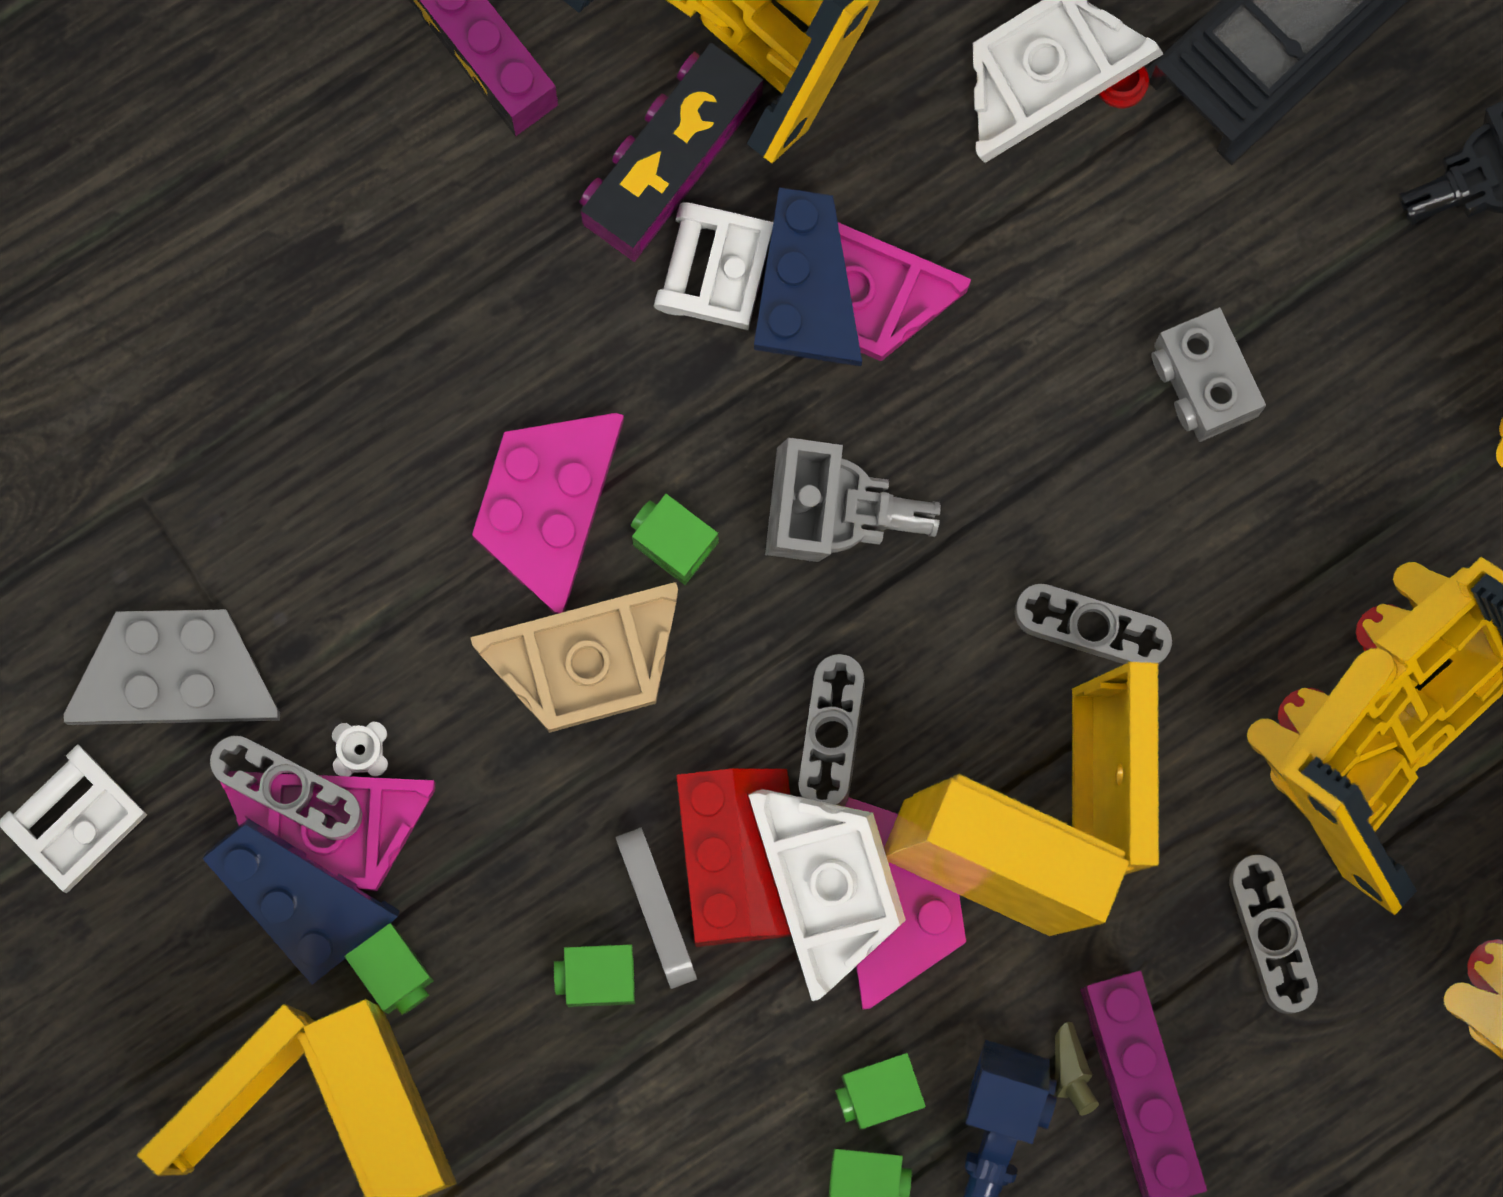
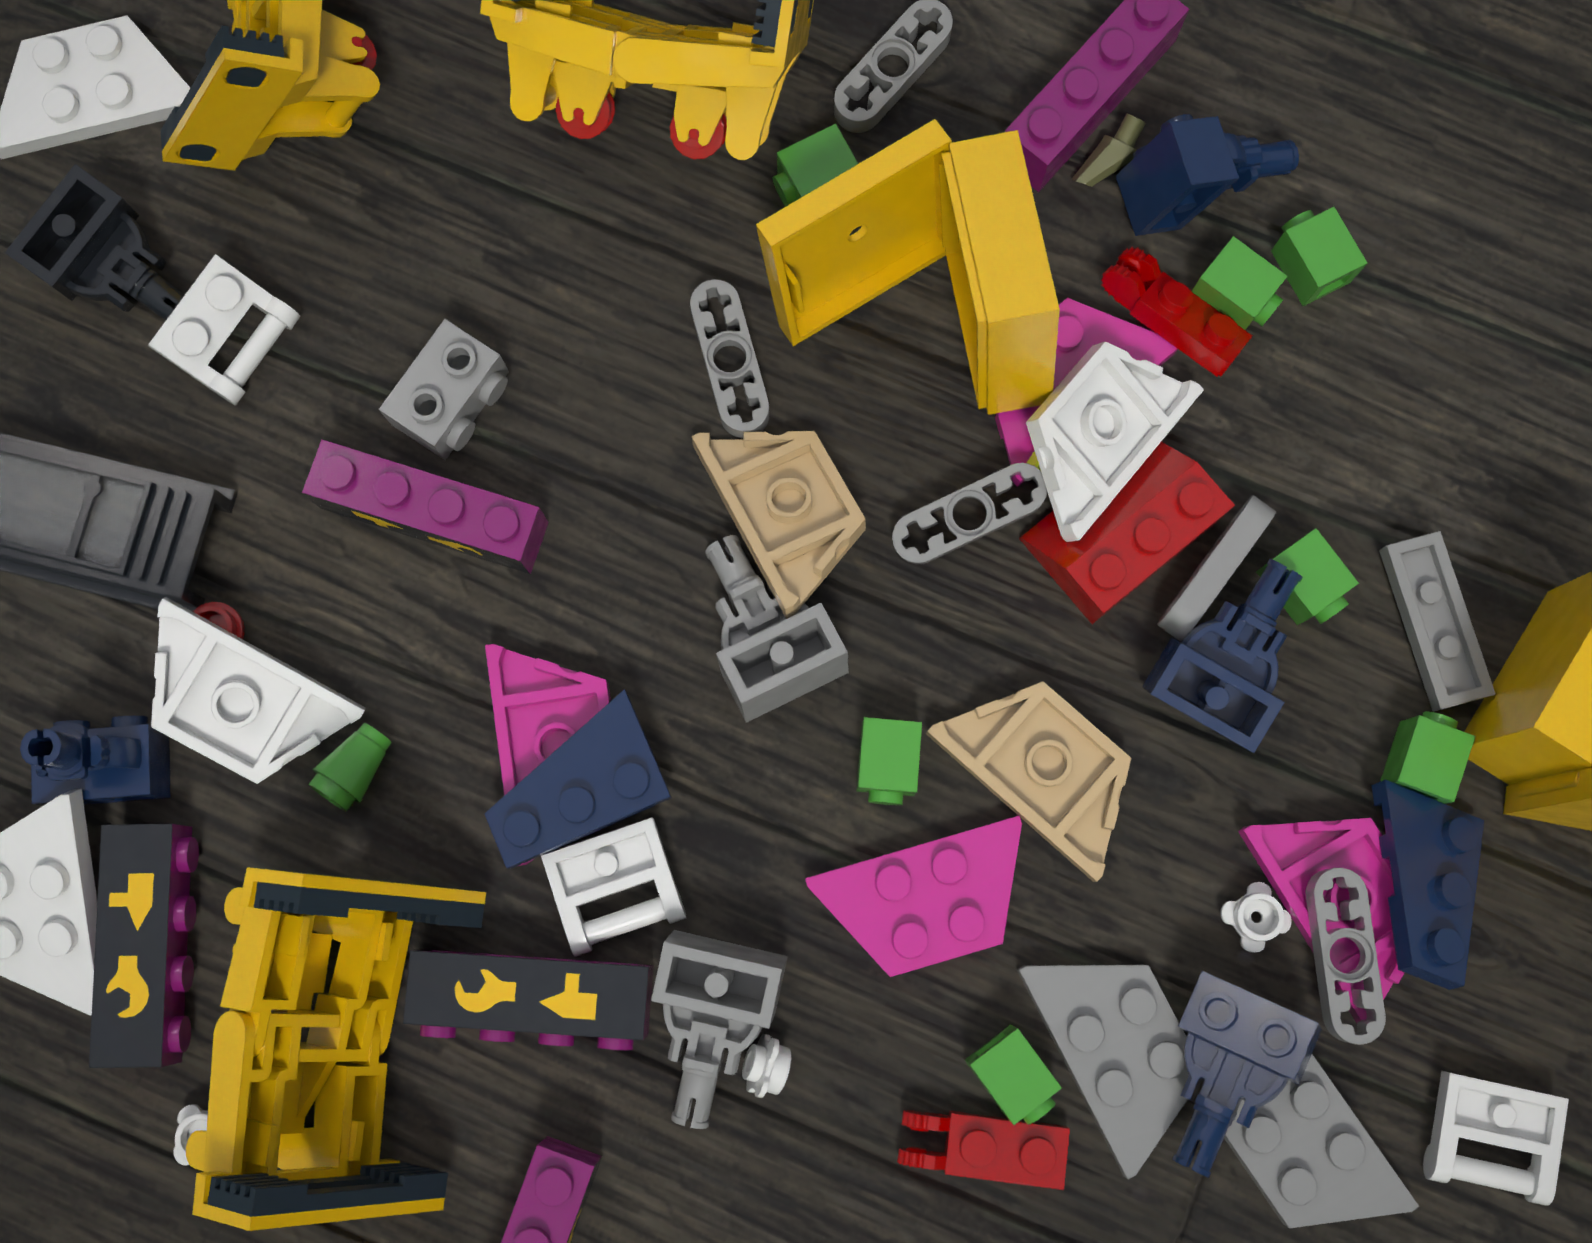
camera: 120 degrees left, 0 degrees up
none -> white plate [148,254,301,406]
none -> magenta brick [302,440,549,574]
none -> bright green cone [308,723,392,812]
none -> light grey brick [651,930,788,1129]
none -> tan wing [692,431,866,619]
none -> white plate [742,1034,791,1098]
none -> bright green brick [773,124,858,206]
none -> red hinge [897,1110,1070,1190]
none -> bright green brick [965,1025,1062,1125]
none -> light grey wing [1016,964,1189,1179]
none -> red hinge [1101,246,1253,377]
none -> dark blue brick [1142,559,1303,753]
none -> dark blue brick [1172,971,1322,1178]
none -> light grey plate [1379,531,1496,712]

